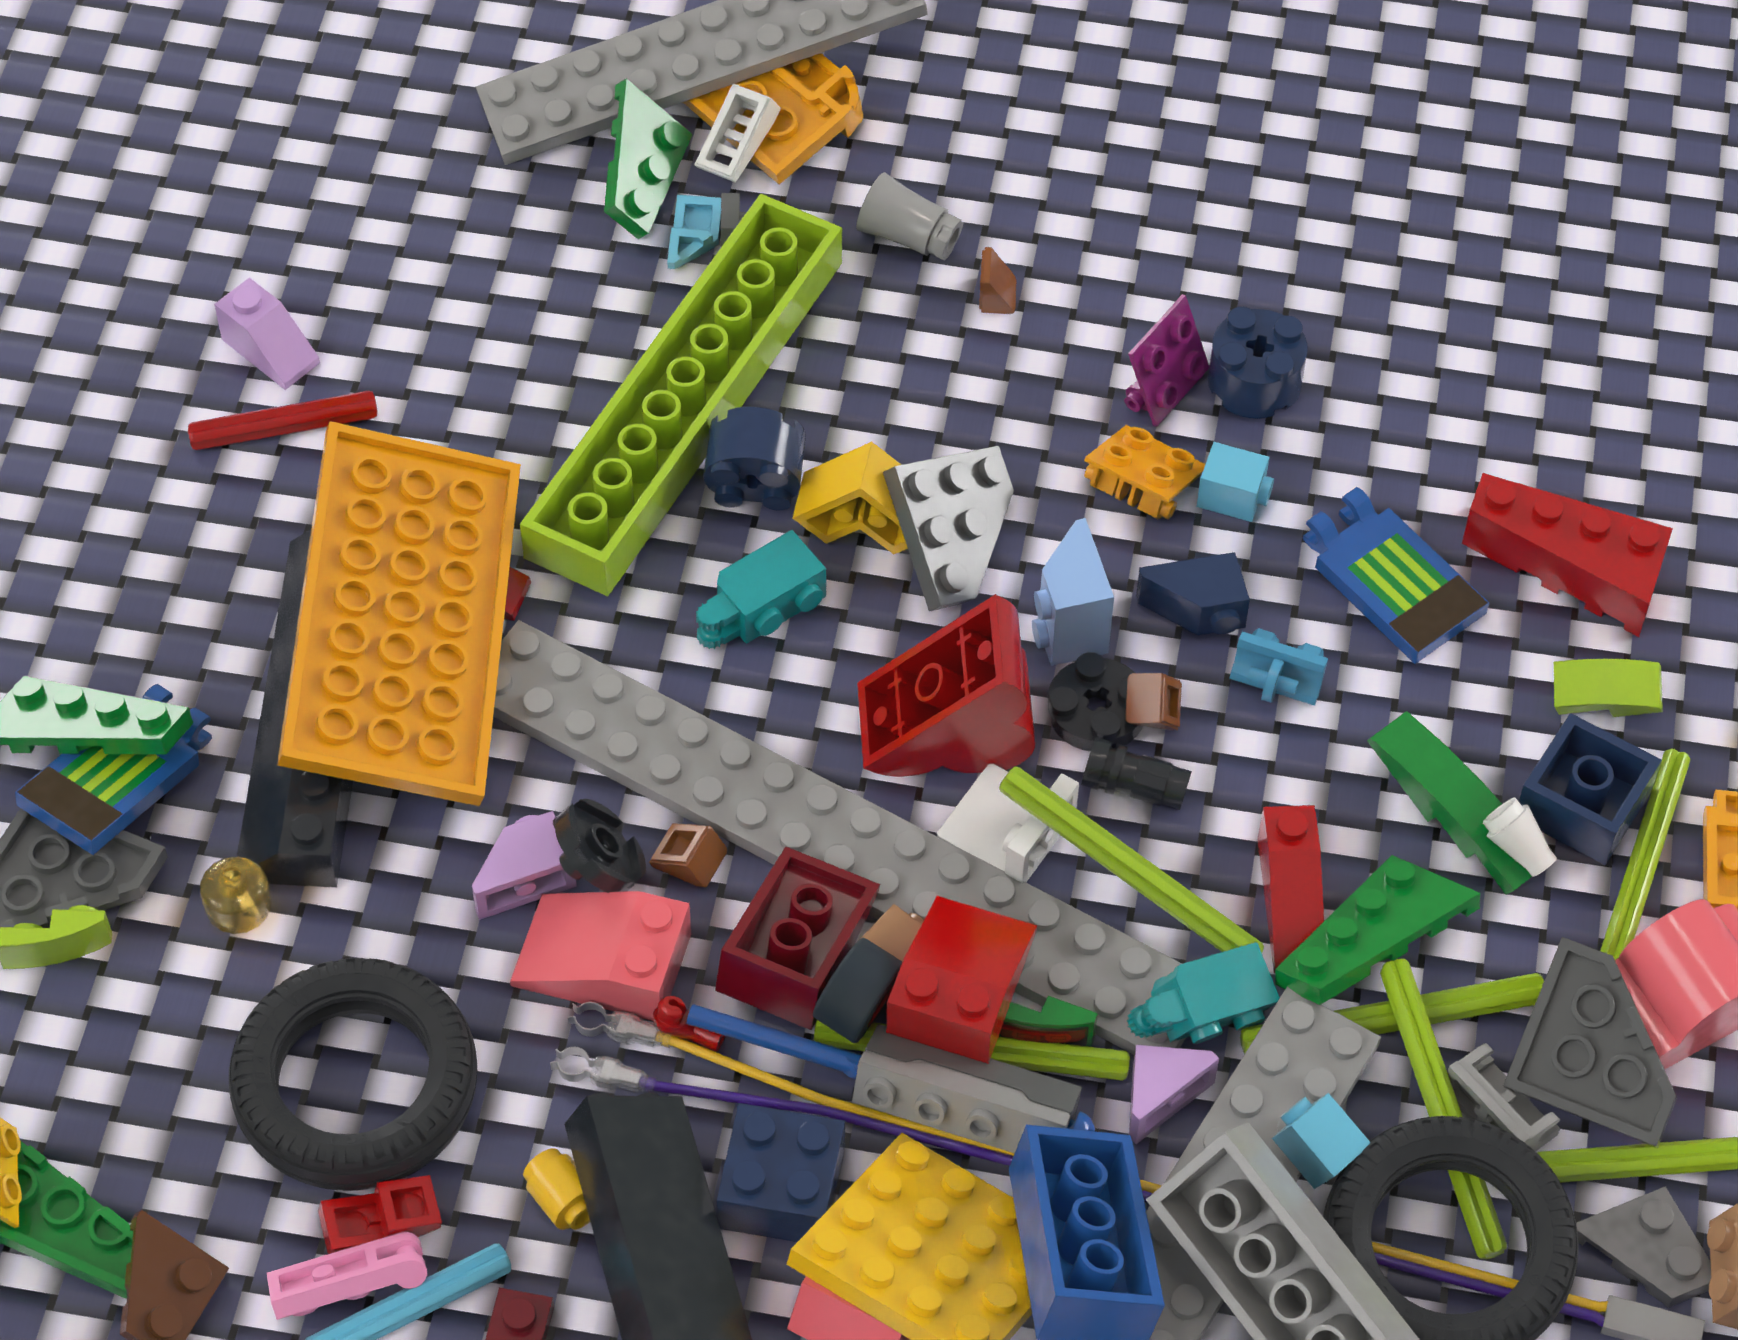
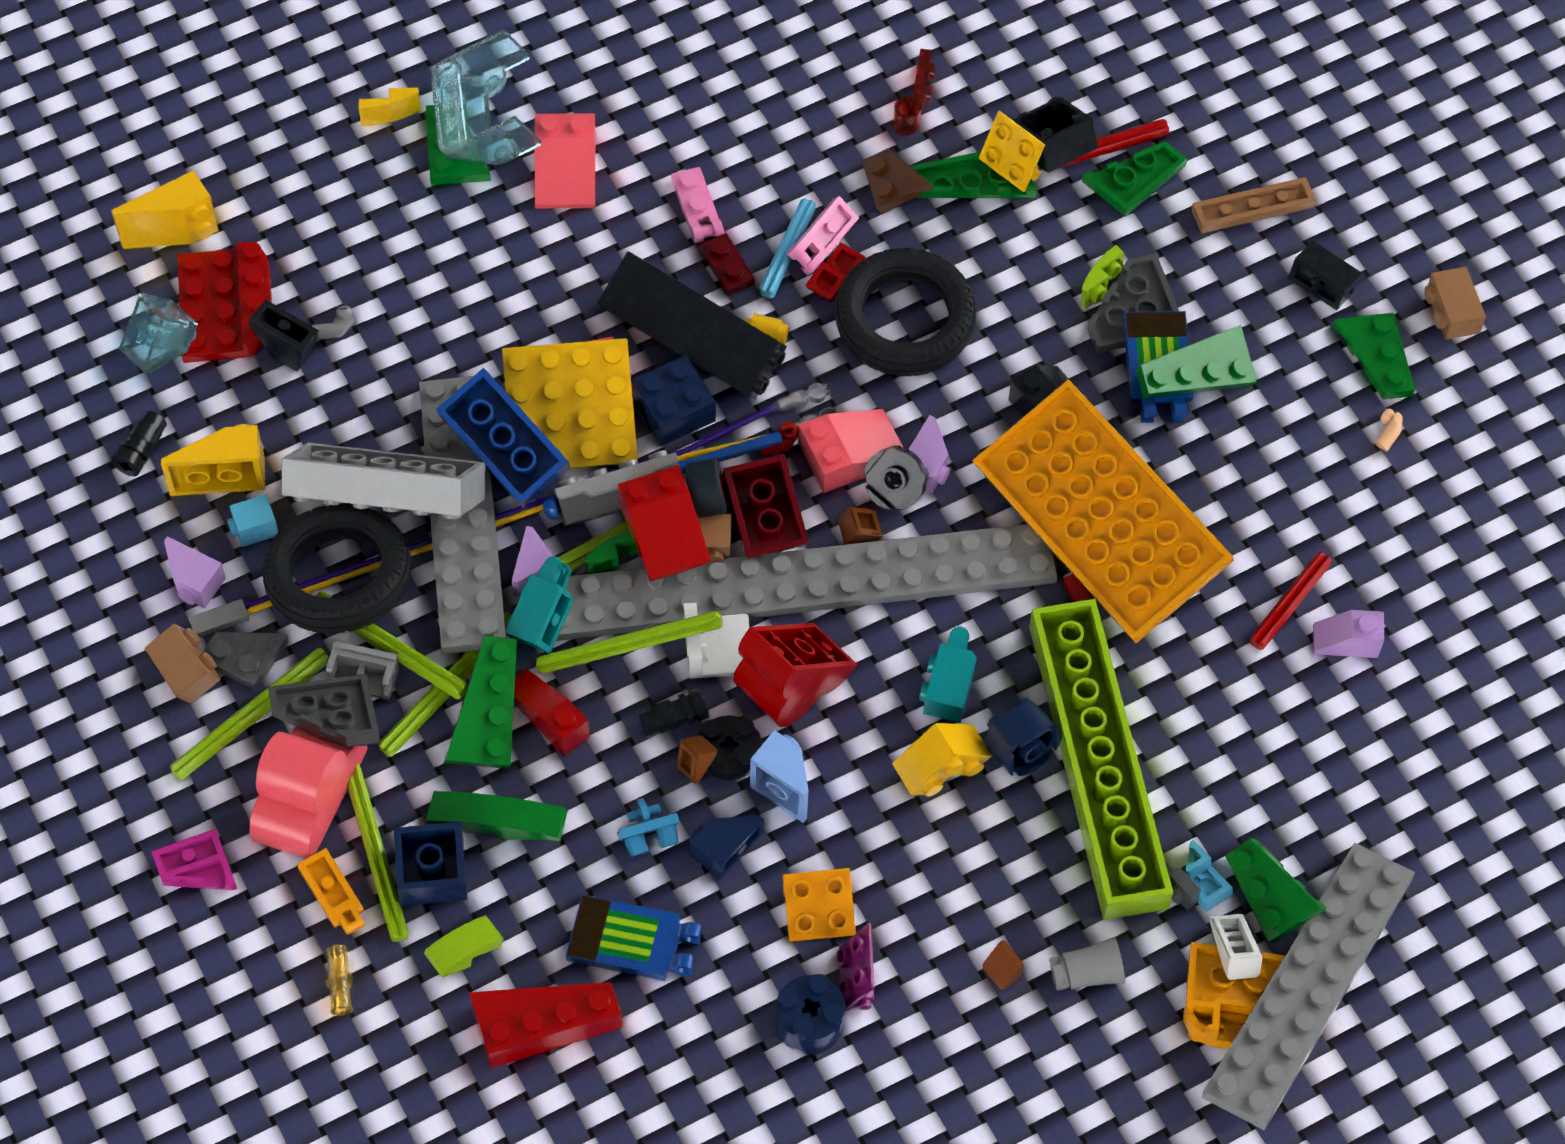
camera: 140 degrees right, 5 degrees up
clear yellow head [200,856,272,934] -> none
plate [883,446,1014,612] -> none
medium azure brick [1196,442,1274,522] -> none
medium azure brick [1272,1093,1371,1189] -> none
white cone [1483,798,1557,877] -> none

